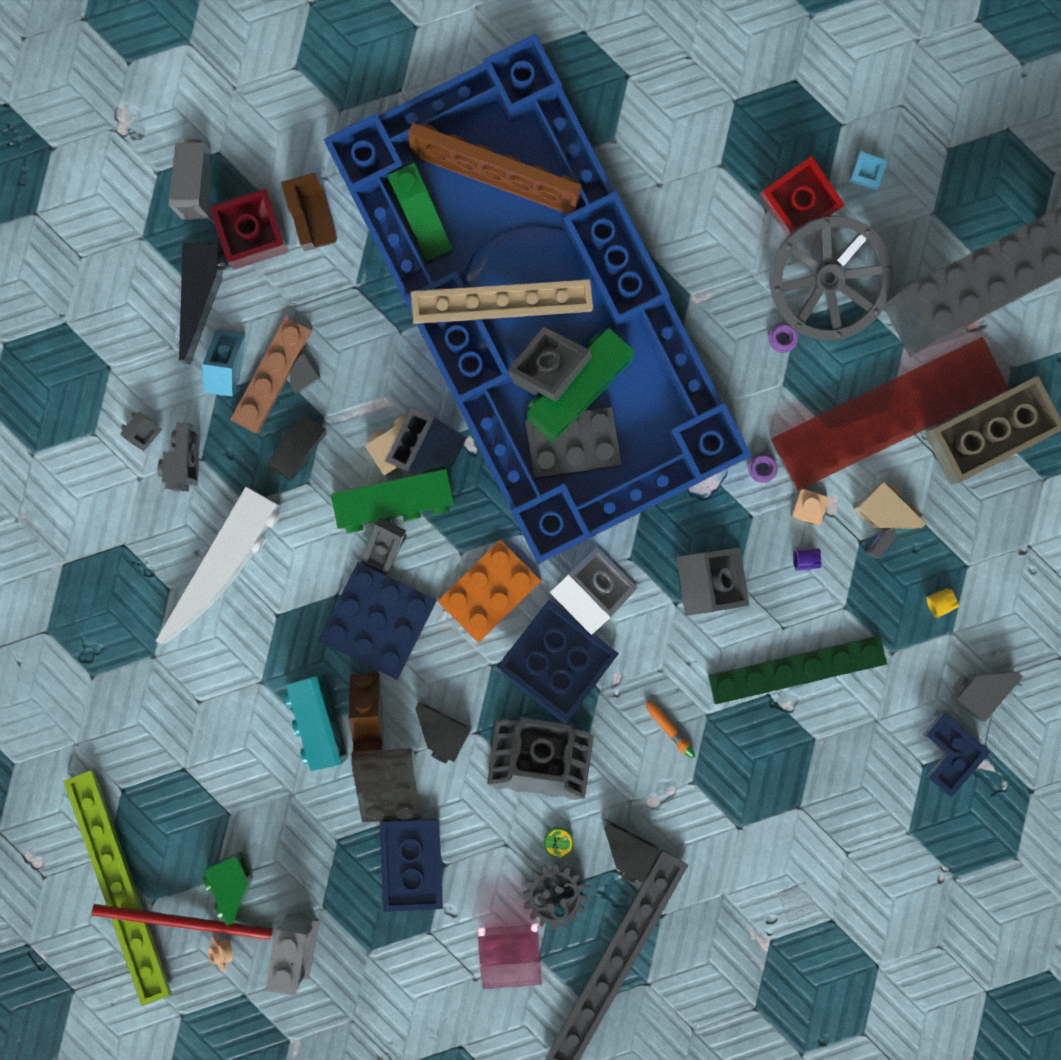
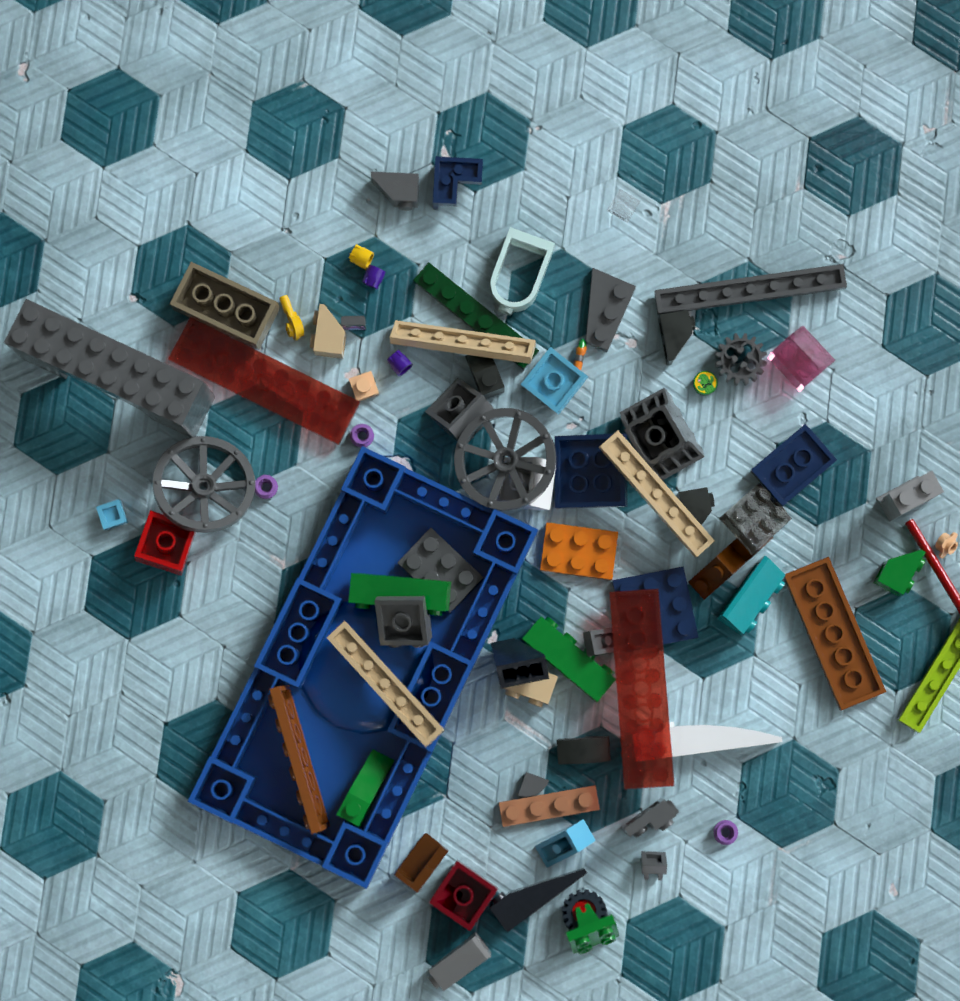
camera: 125 degrees left, 5 degrees down
none -> yellow plate [279,295,304,341]
none -> dark purple hose [362,264,386,290]
none -> tan plate [390,320,536,364]
none -> dark grey wheel [454,408,556,511]
none -> pearl dark grey slope [465,355,505,399]
none -> light aqua window [490,227,555,315]
none -> medium azure plate [521,347,588,415]
none -> green plate [562,889,619,954]
none -> dark grey wing [586,268,636,352]
none -> tan plate [599,431,715,557]
none -> clear red plate [609,589,675,790]
none -> medium lavender plate [713,820,738,845]
none -> dark orange plate [784,557,886,711]

